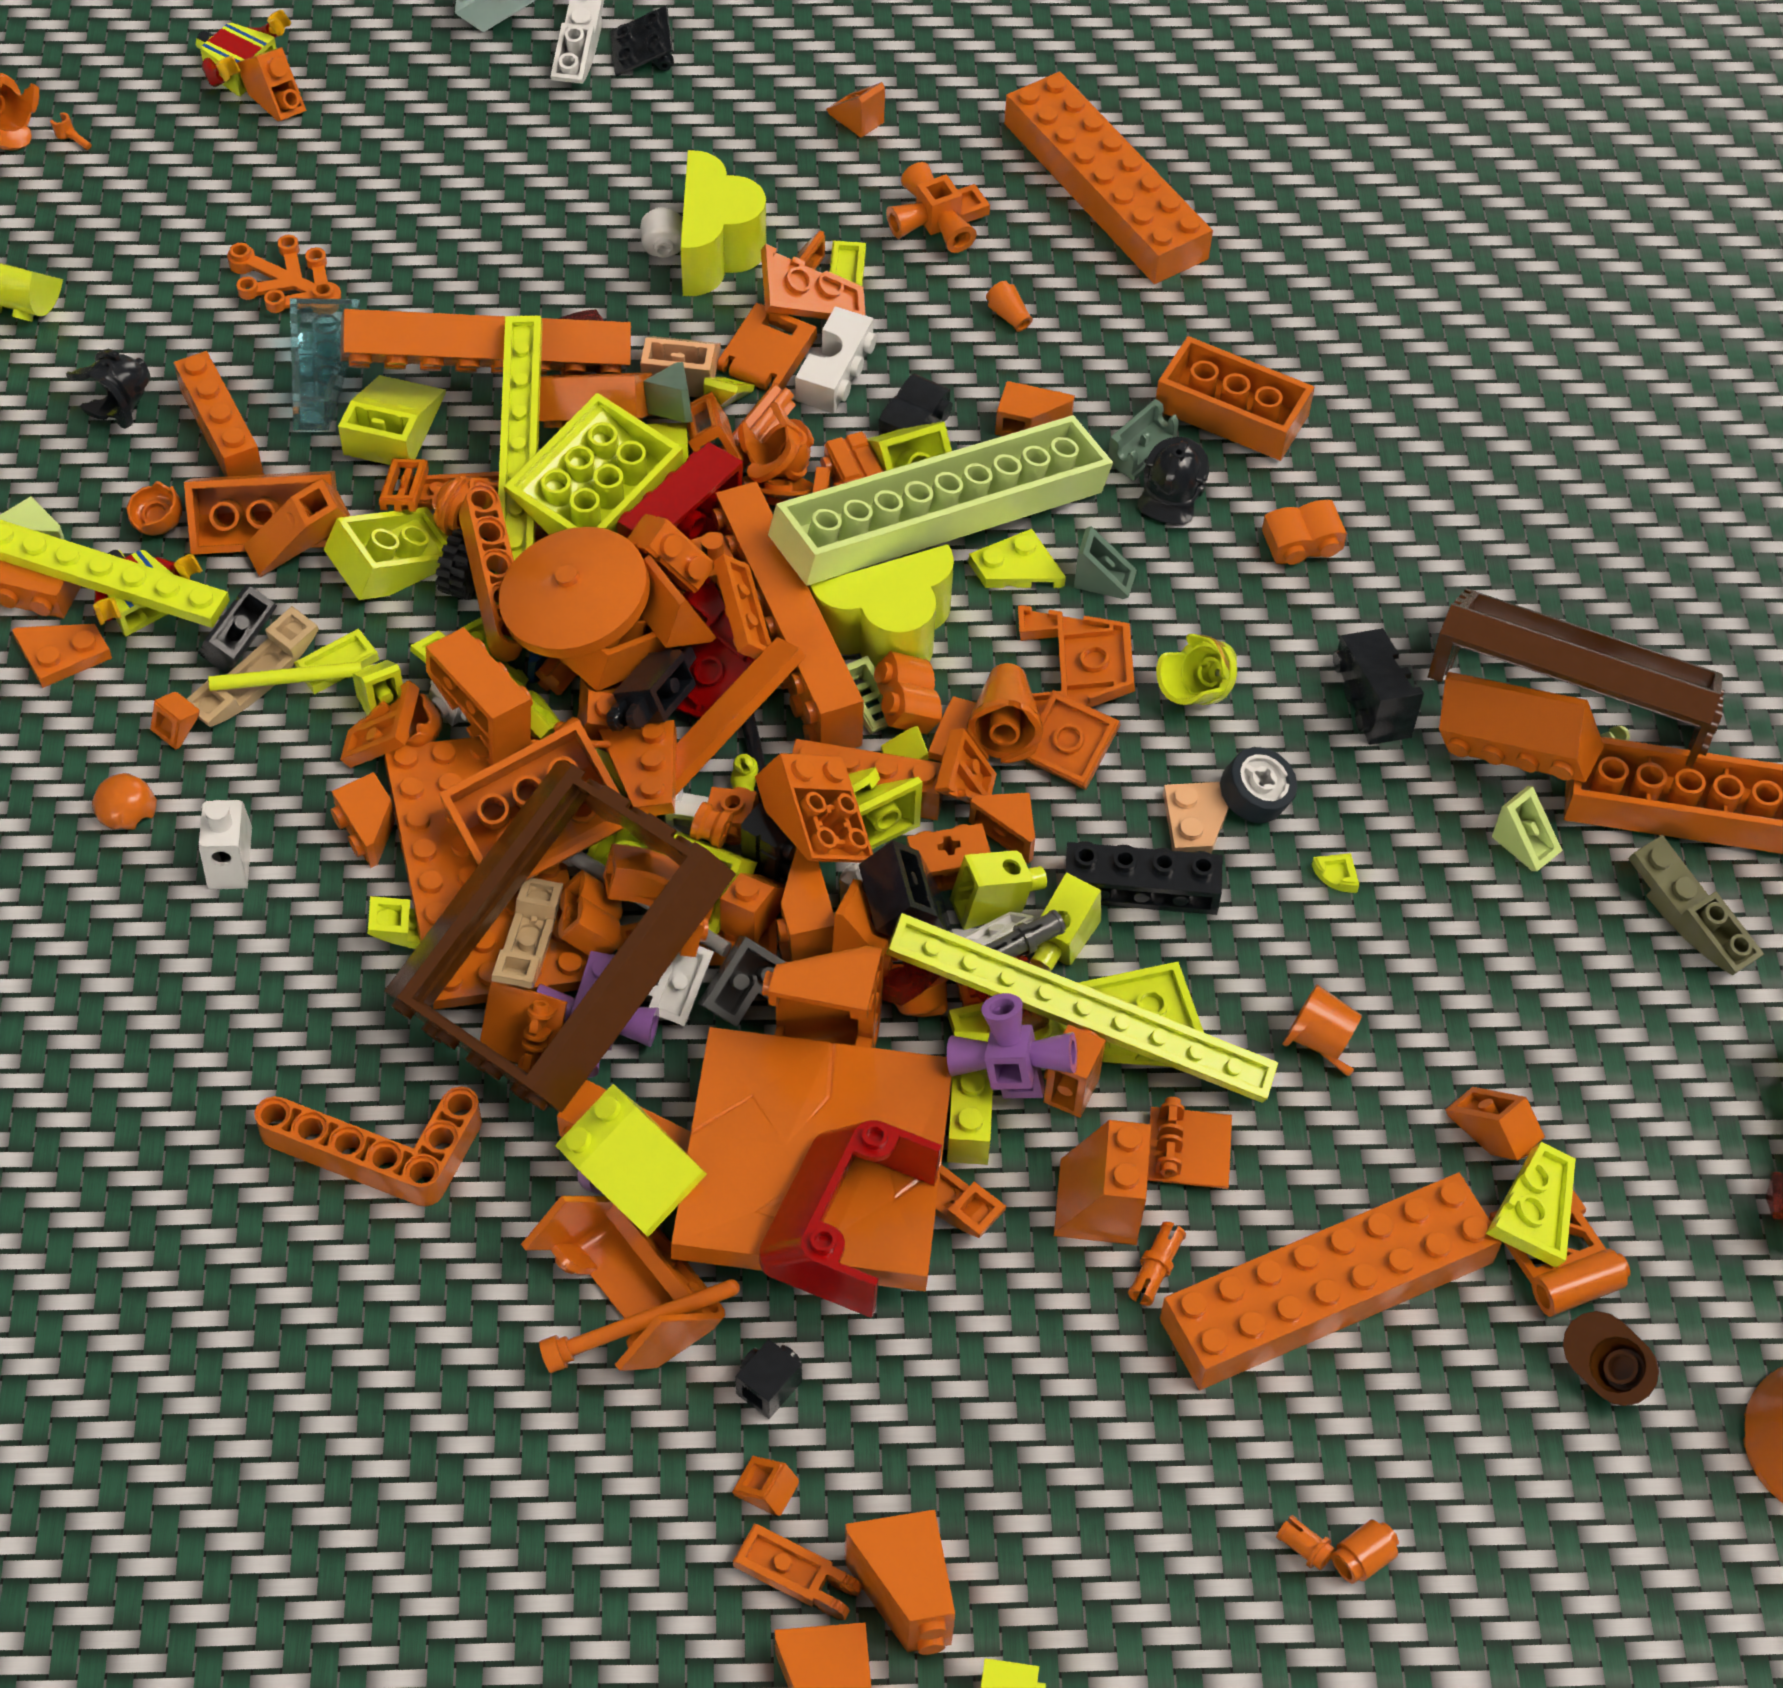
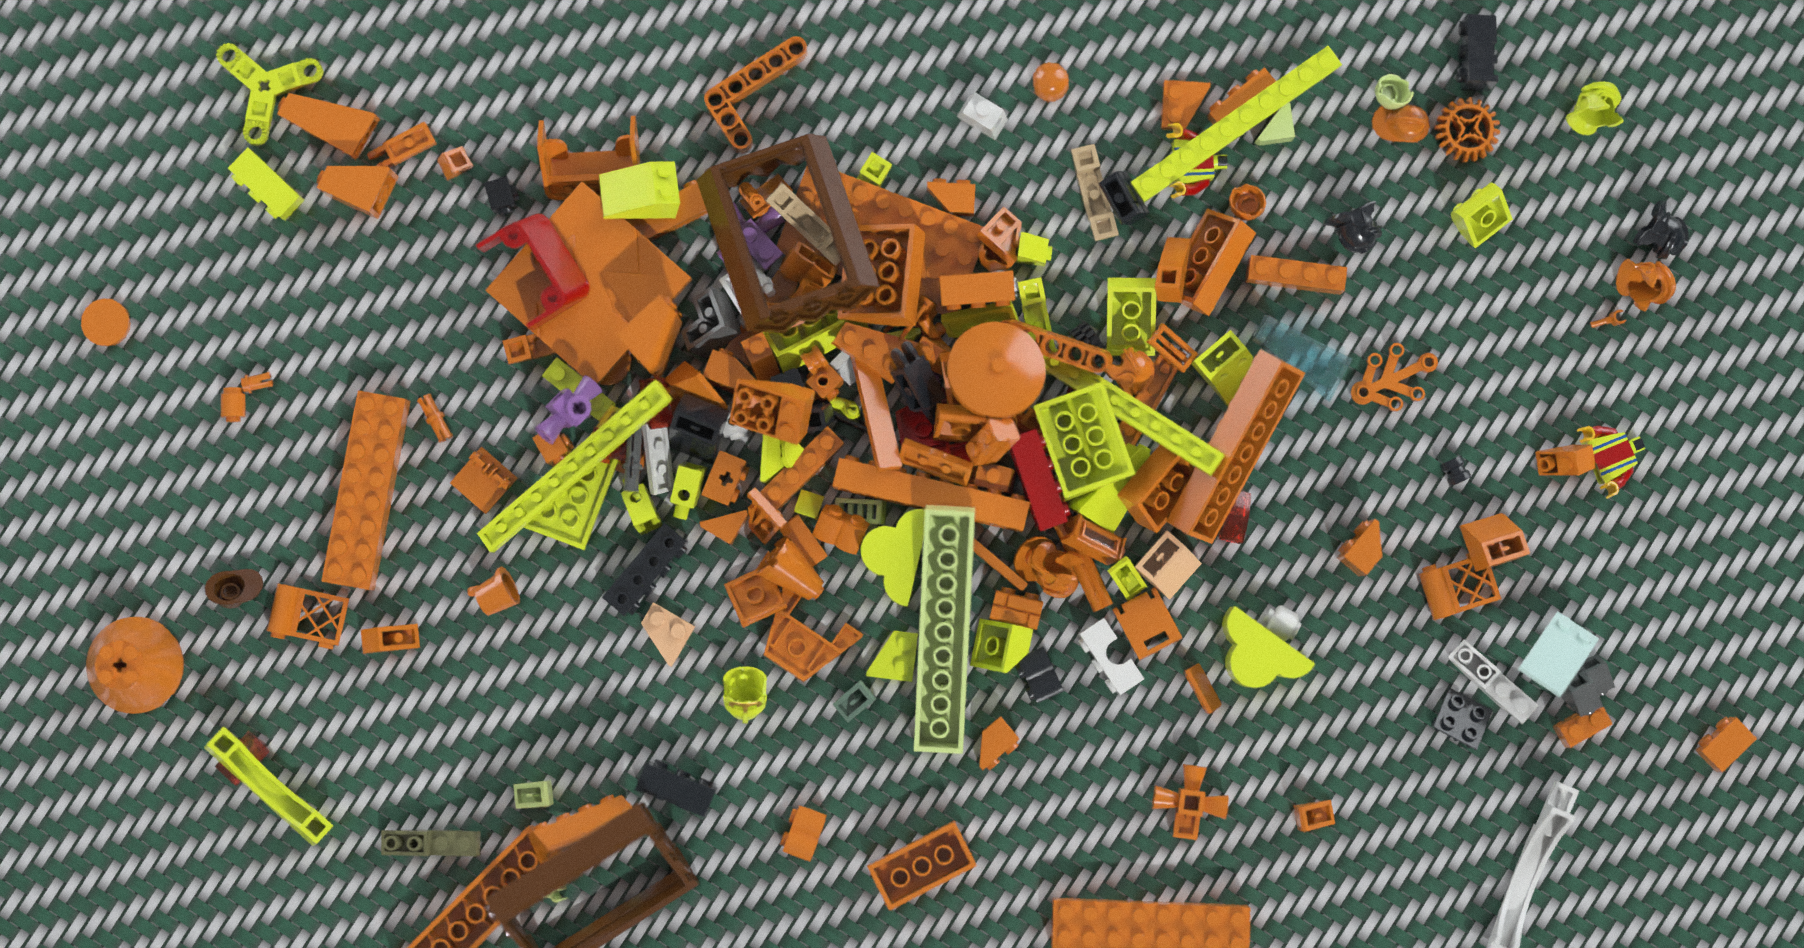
camera: 130 degrees right, 30 degrees up
orange slope [150,692,200,750] -> none
neon yellow bar [208,662,362,691] -> none
neon yellow tile [294,628,379,695] -> none
orange piece [539,1279,740,1373] -> none
sand green slope [643,362,693,423] -> none
orange wing [761,244,866,320] -> none
neon yellow tile [829,241,866,286] -> none
orange cone [986,281,1033,332] -> none
orange slope [1054,1120,1151,1245] -> none
sand green hinge [1108,399,1179,481] -> none
black helmet [1137,437,1209,525] -> none
black wheel [1220,747,1298,823] -> none
neon yellow tile [1311,853,1359,893] -> none
neon yellow wing [1486,1142,1576,1268] -> none
none -> orange slope [1337,519,1382,577]
none -> orange piece [1418,553,1501,620]
none -> black wheel [1440,455,1472,487]
none -> orange slope [1460,513,1531,572]

